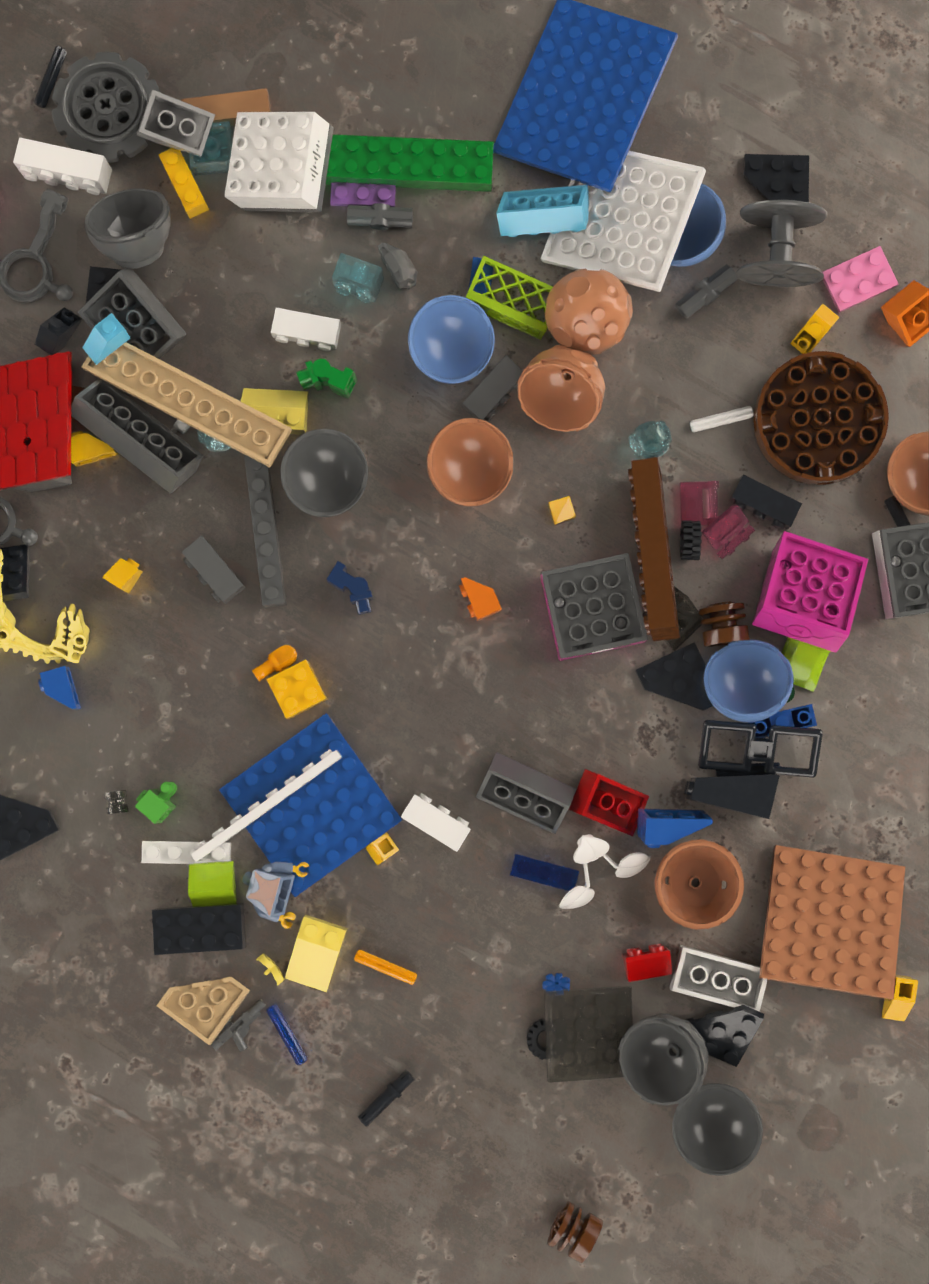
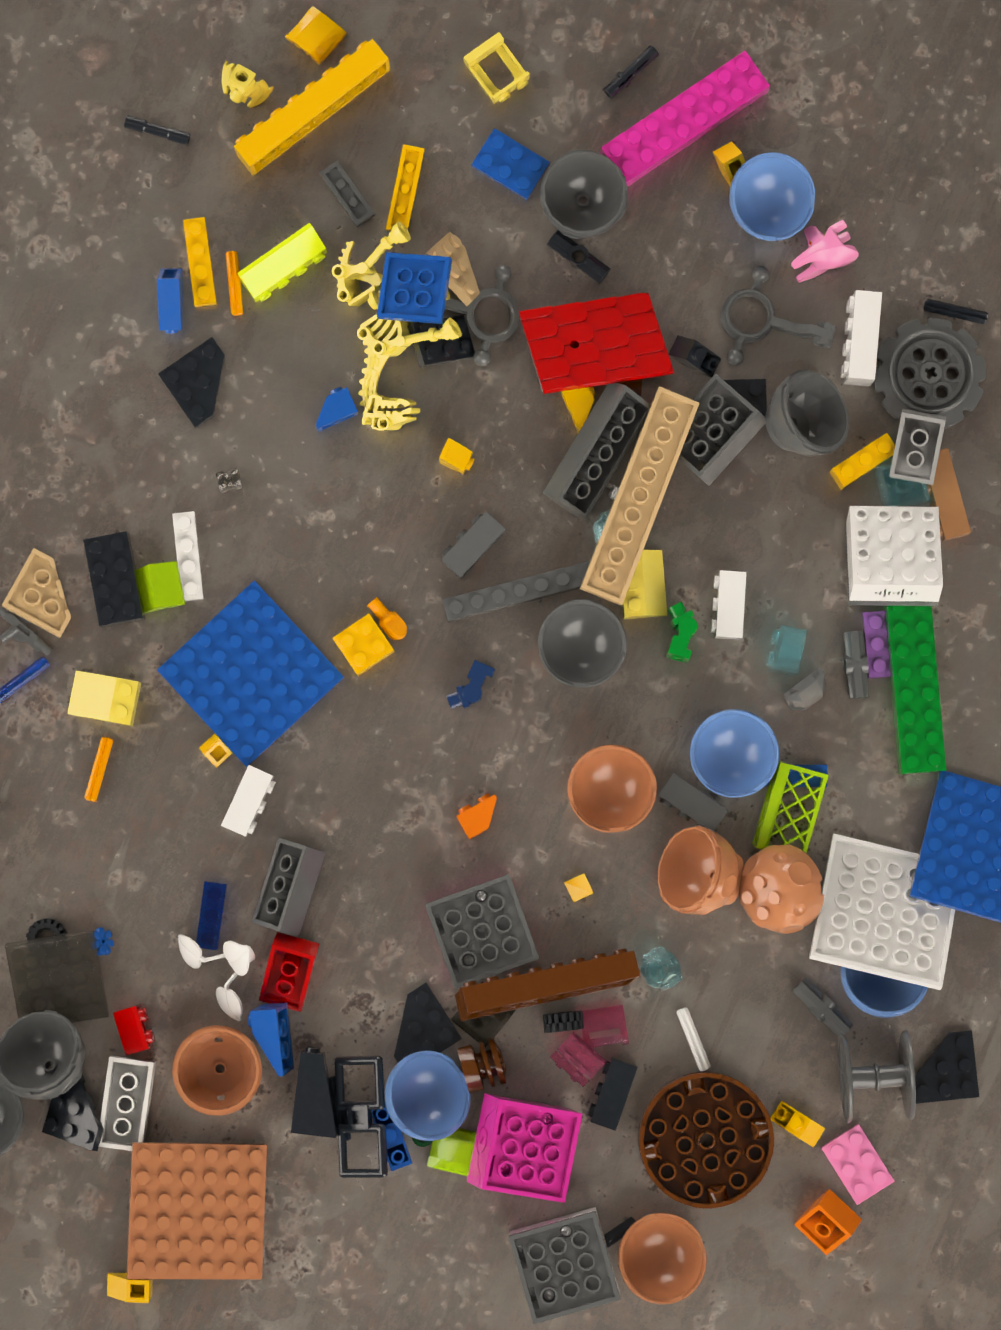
camera: 75 degrees right, 0 degrees up
medium azure slope [83,313,130,365] -> none
bright green brick [135,782,177,824] -> none
white plate [191,749,342,862] -> none
sand blue torso [242,862,309,928] -> none
light yellow piece [256,953,285,986] -> none
medium azure slope [496,185,589,237] -> none

